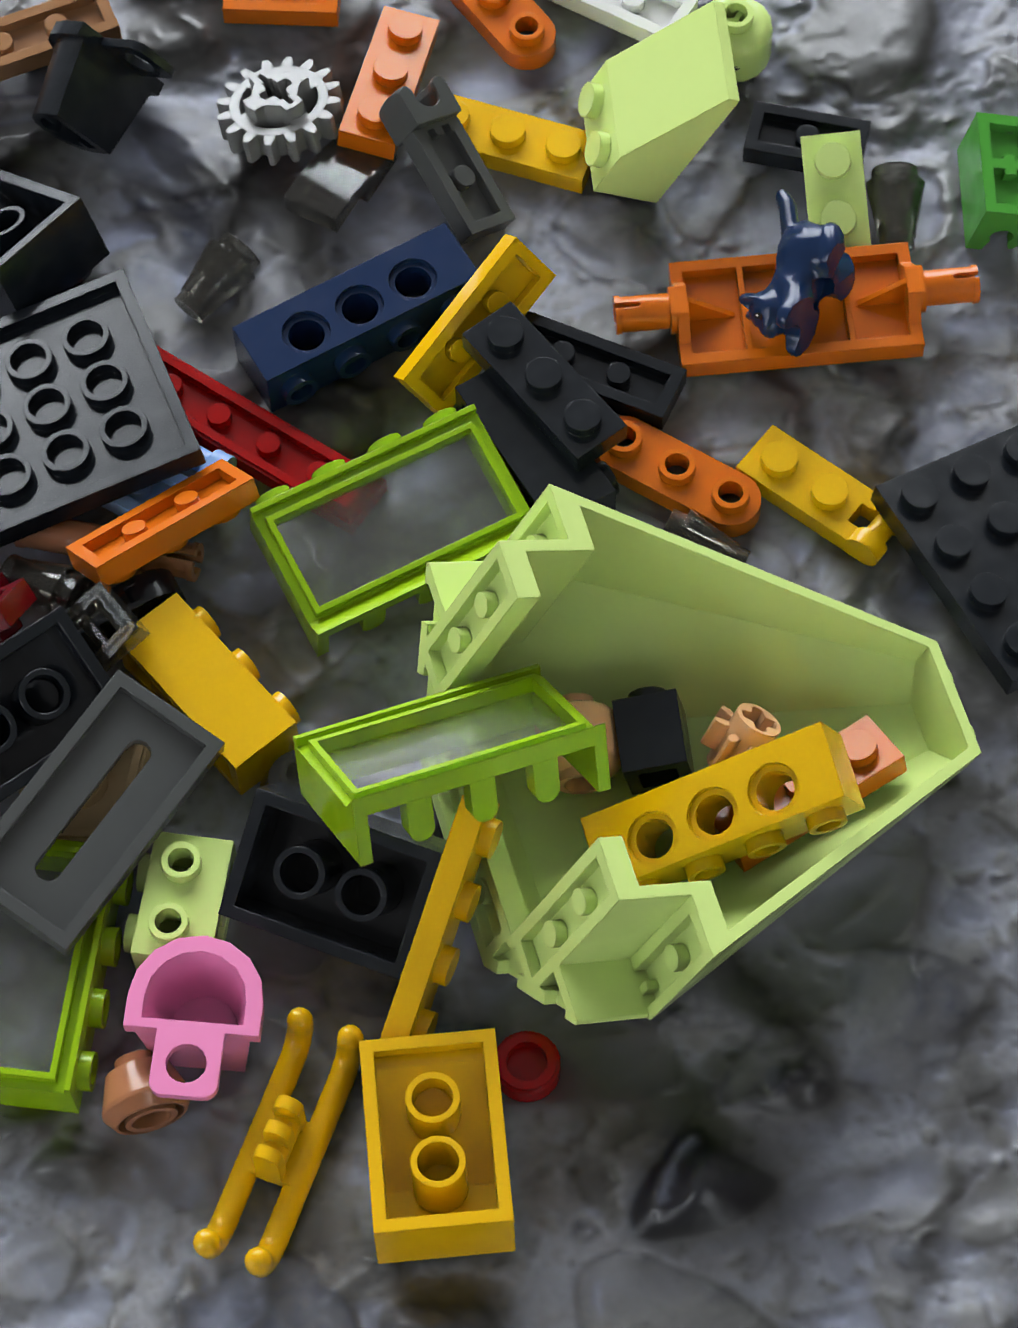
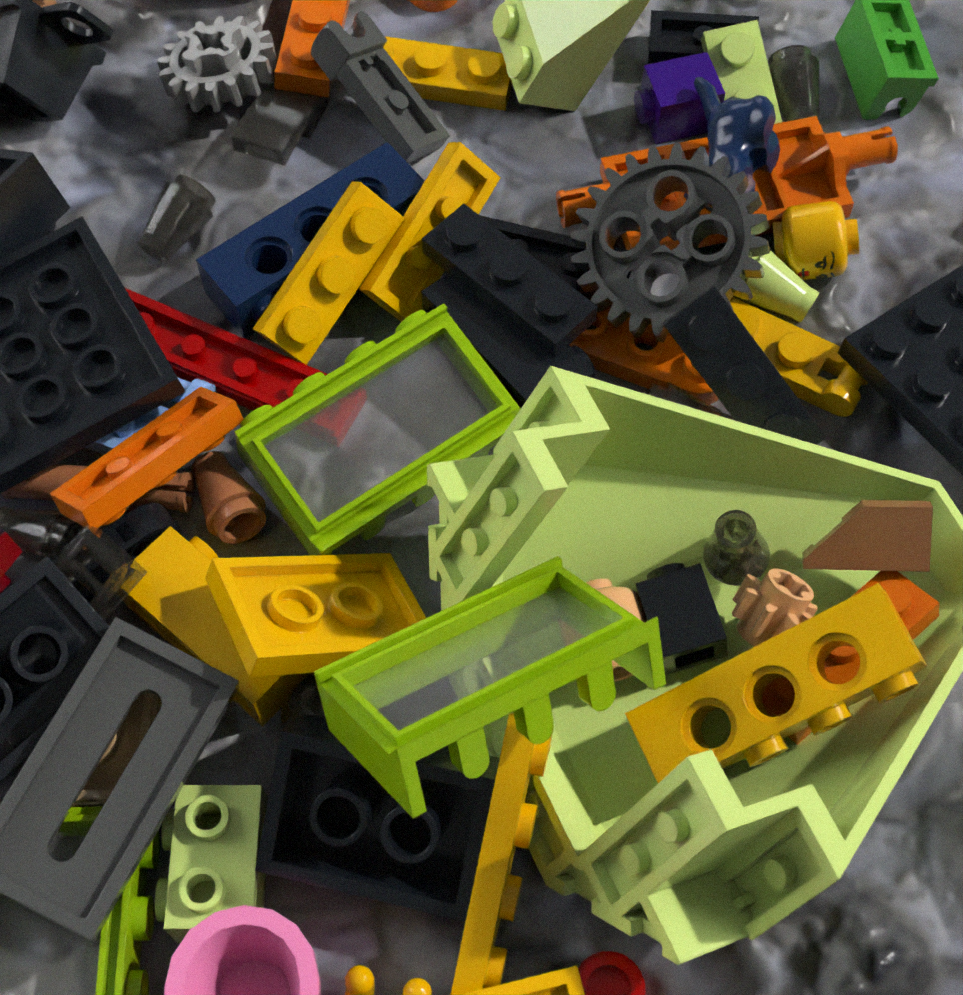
camera: 10 degrees left, 0 degrees up
none -> nougat cone [191,451,266,544]
none -> yellow plate [205,553,426,678]
none -> yellow plate [252,181,405,365]
none -> dark grey gear [570,143,770,342]
none -> dark purple brick [634,52,725,144]
none -> black plate [663,285,827,445]
none -> clear smoke cone [703,510,770,586]
none -> yellowish green cone [736,250,820,323]
none -> yellow head [773,201,859,280]
none -> medium nougat tile [802,500,933,572]

